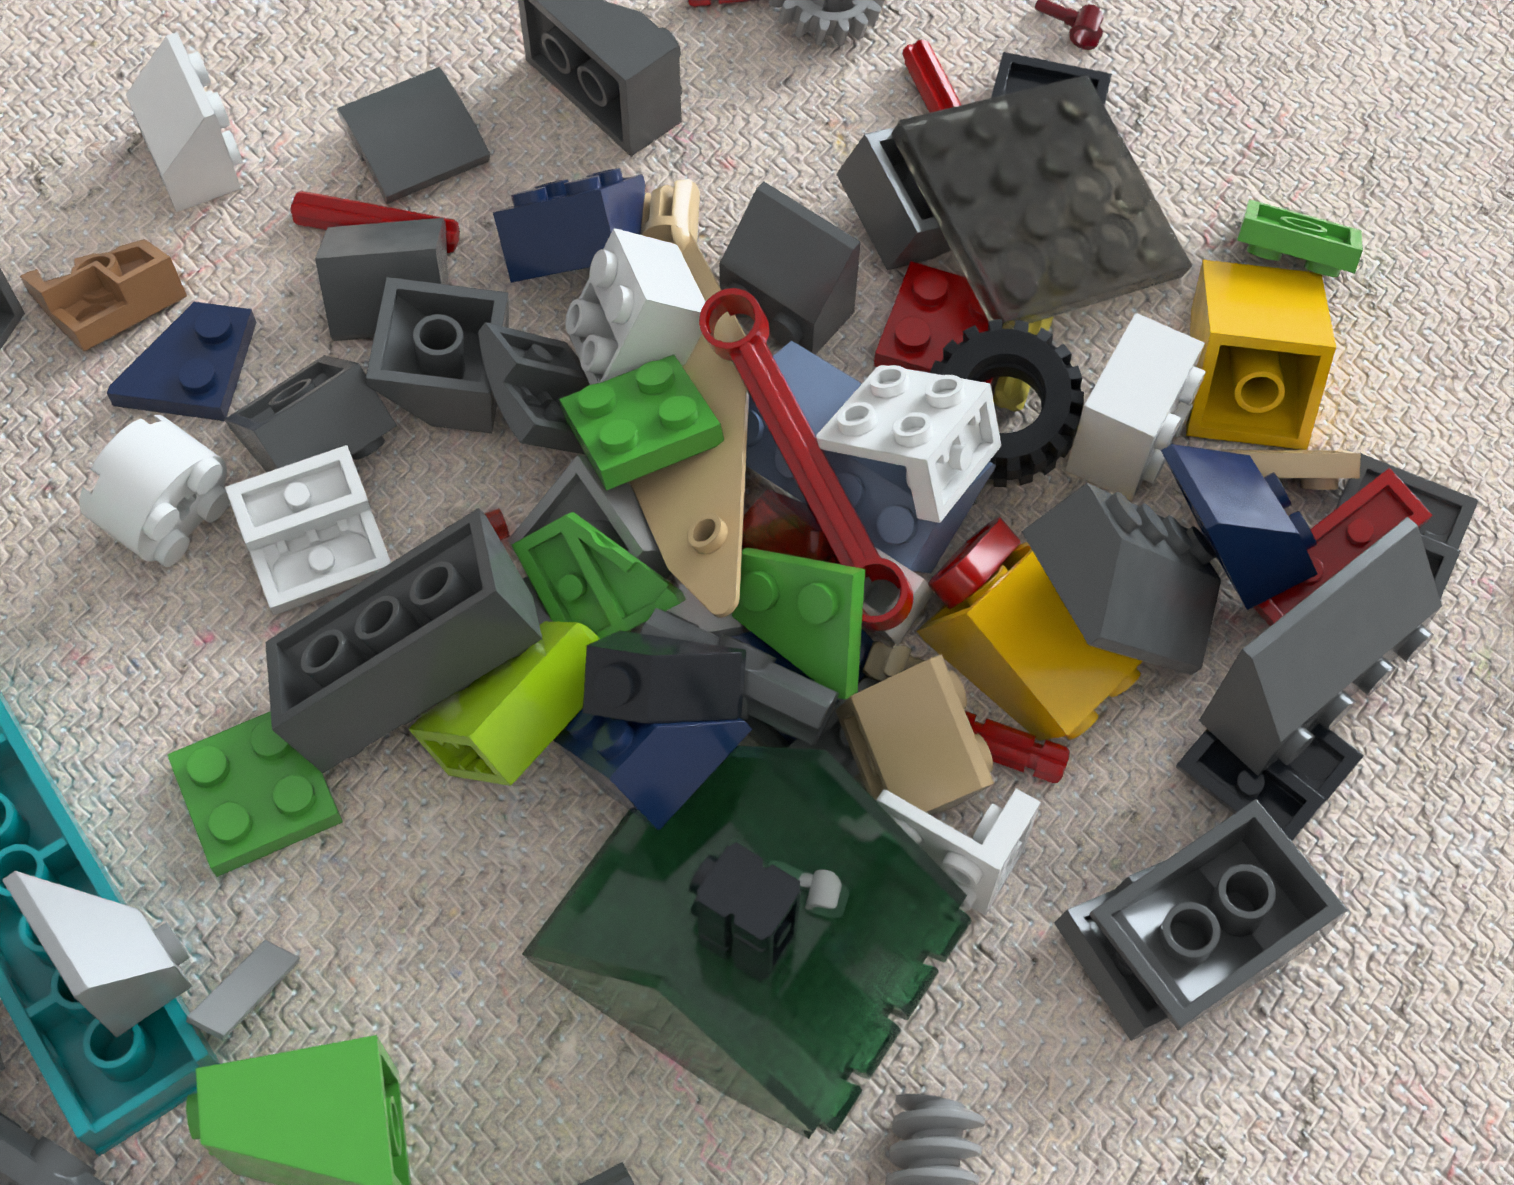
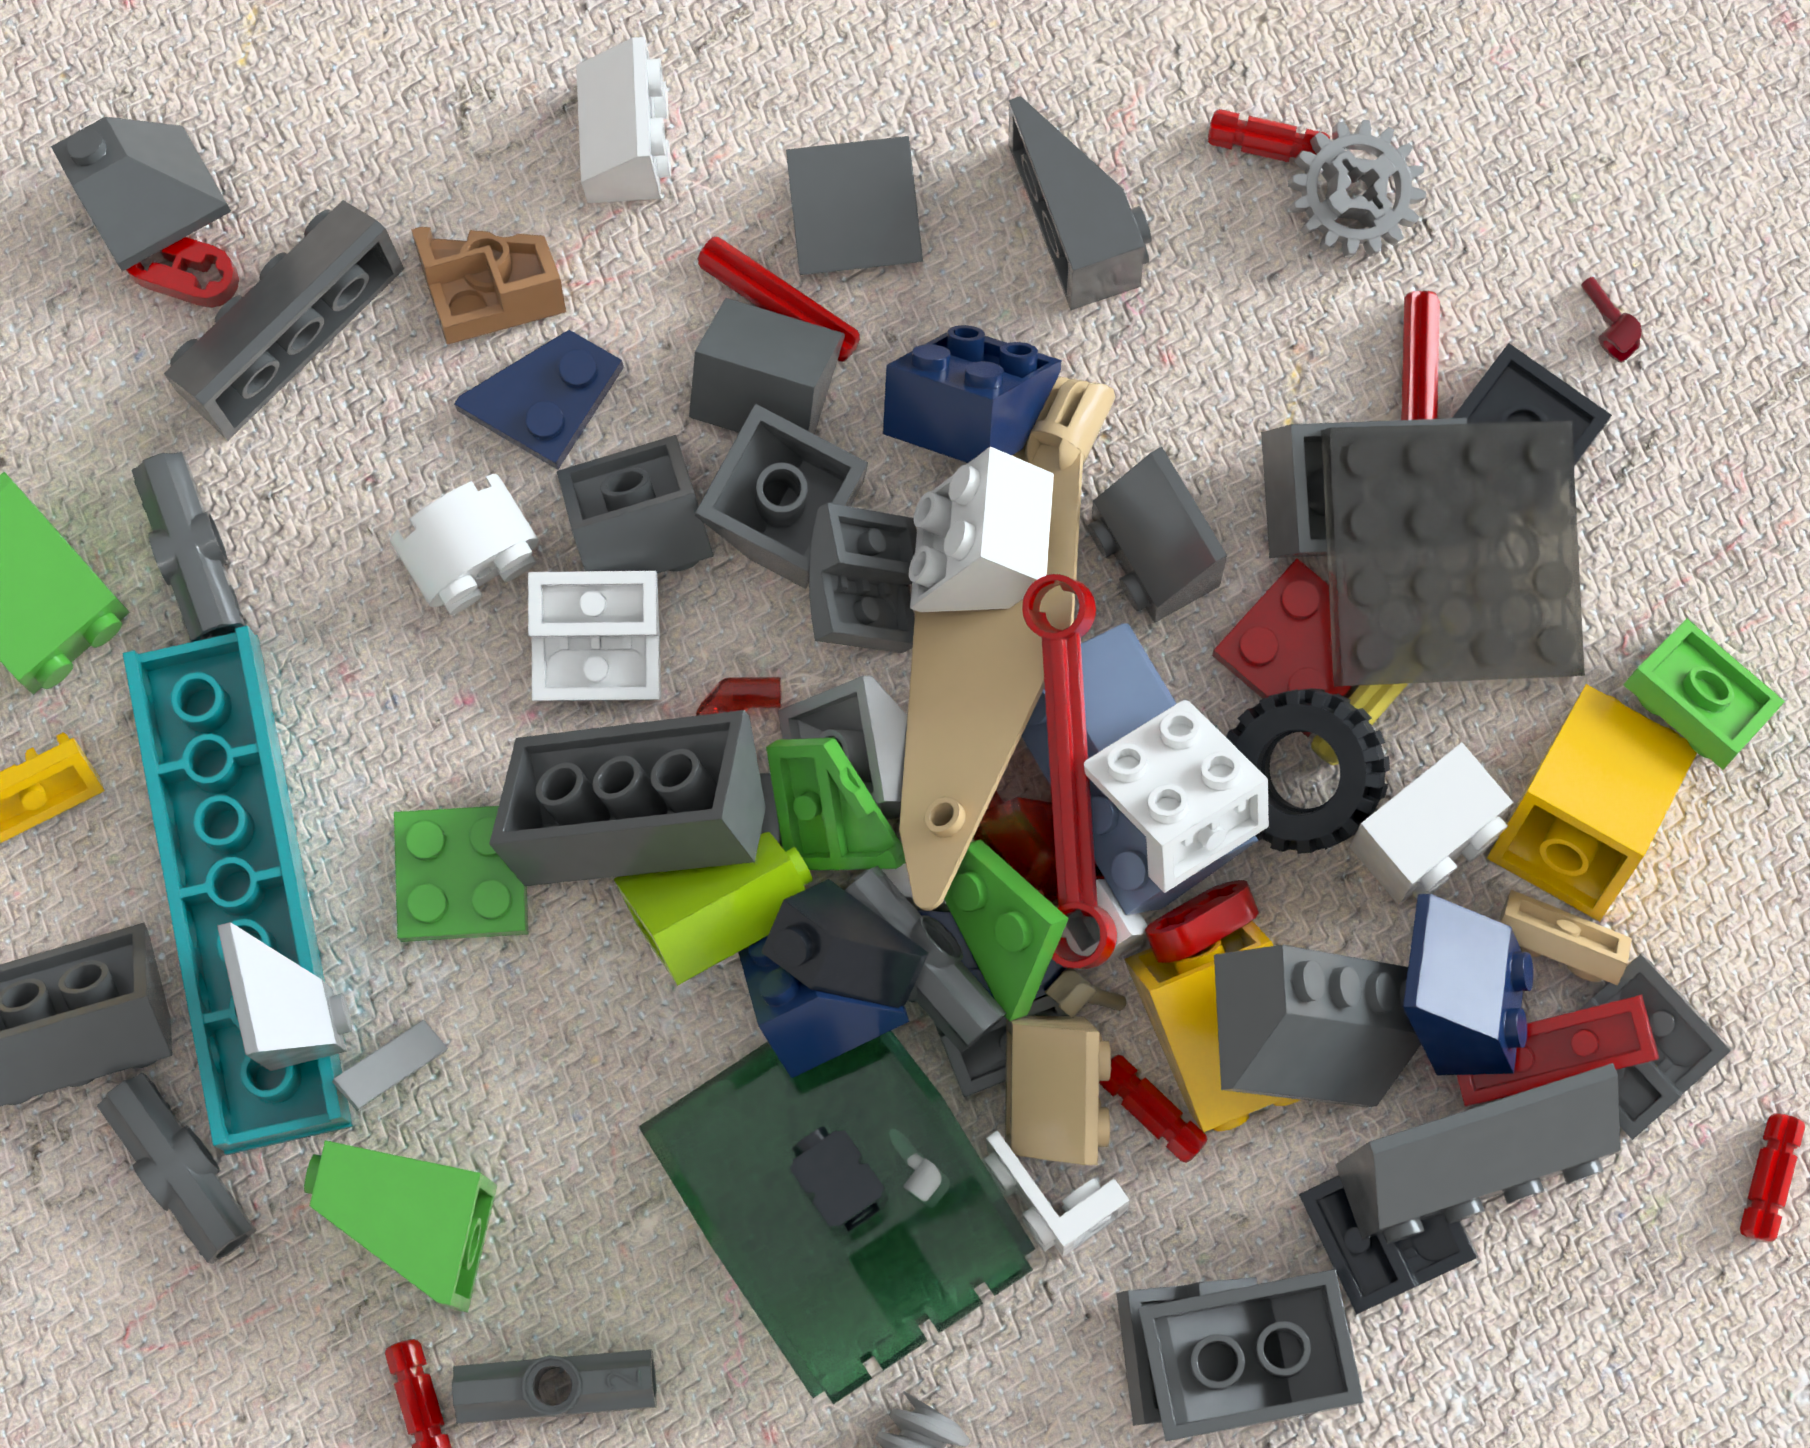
camera: 30 degrees right, 15 degrees up
bright green plate [559,354,724,491] -> none

